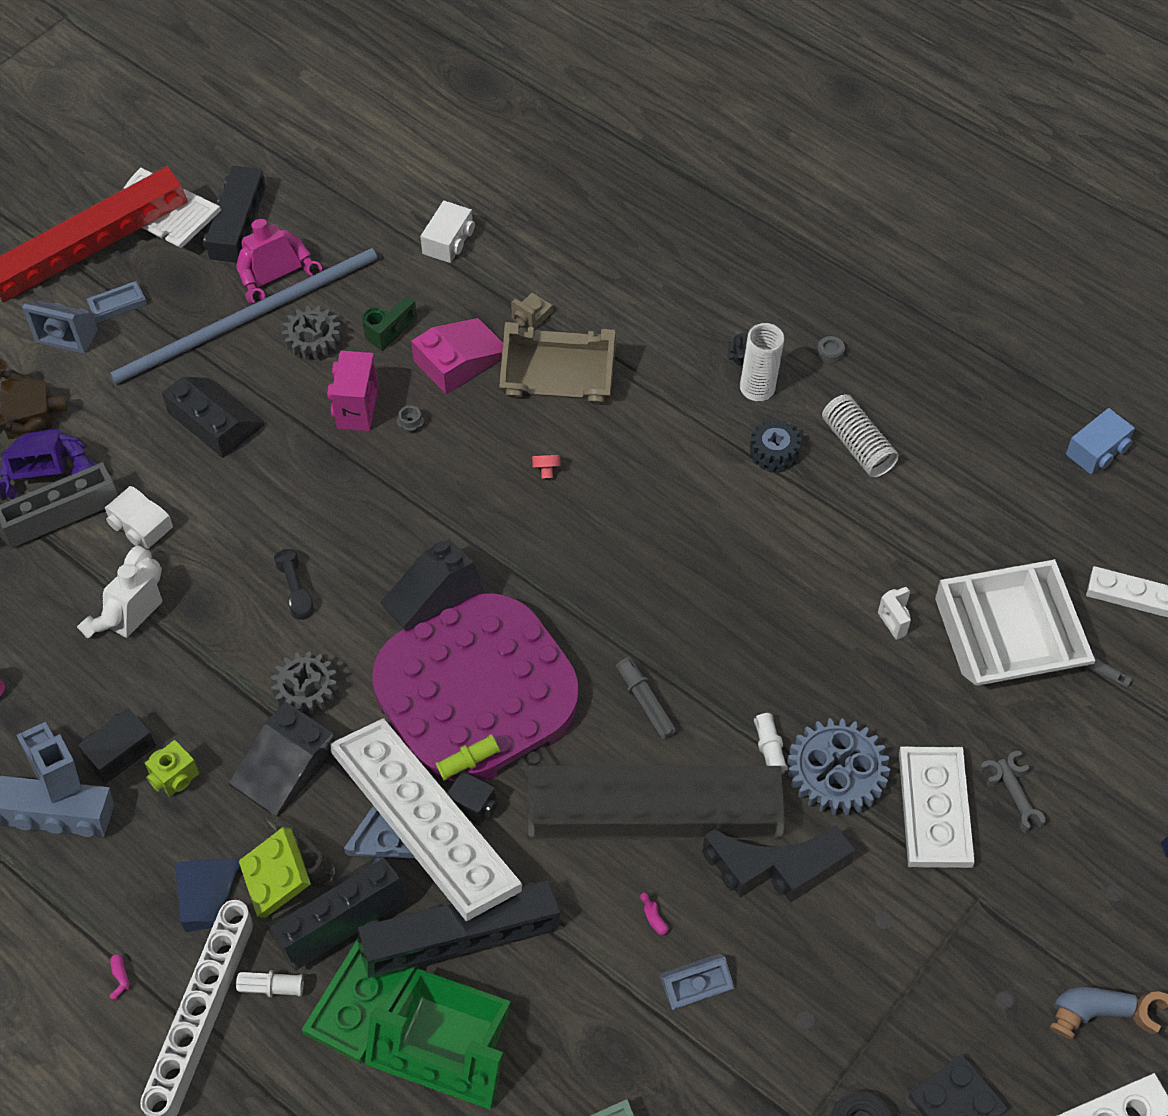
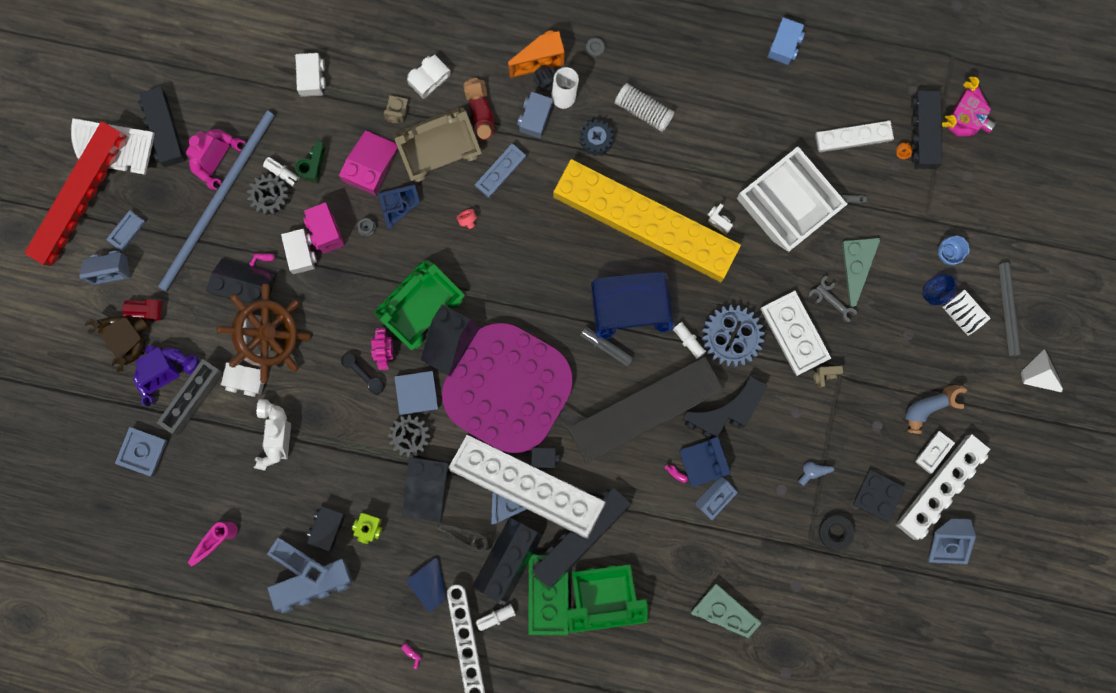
camera: 30 degrees left, 25 degrees up
lime plate [239,827,311,918] -> none
lime pin [435,734,500,781] -> none
none -> dark red piece [122,299,163,321]
none -> reddish brown brick [216,283,311,384]
none -> dark pink piece [249,253,275,266]
none -> white axle [263,157,300,187]
none -> white brick [281,229,317,274]
none -> dark pink gear [371,328,393,370]
none -> green windscreen [373,260,465,350]
none -> dark blue slope [378,184,420,229]
none -> sand blue tile [395,371,438,415]
none -> white brick [407,55,451,99]
none -> piece [464,78,495,140]
none -> sand blue plate [475,144,526,198]
none -> orange slope [508,31,564,78]
none -> sand blue brick [517,92,553,139]
none -> yellow brick [553,159,741,282]
none -> clear blue windscreen [591,272,673,339]
none -> dark blue bracket [679,437,731,487]
none -> sand blue animal [798,462,835,486]
none -> dark tan bracket [813,366,843,388]
none -> sand green wing [842,238,880,308]
none -> white plate [915,431,955,474]

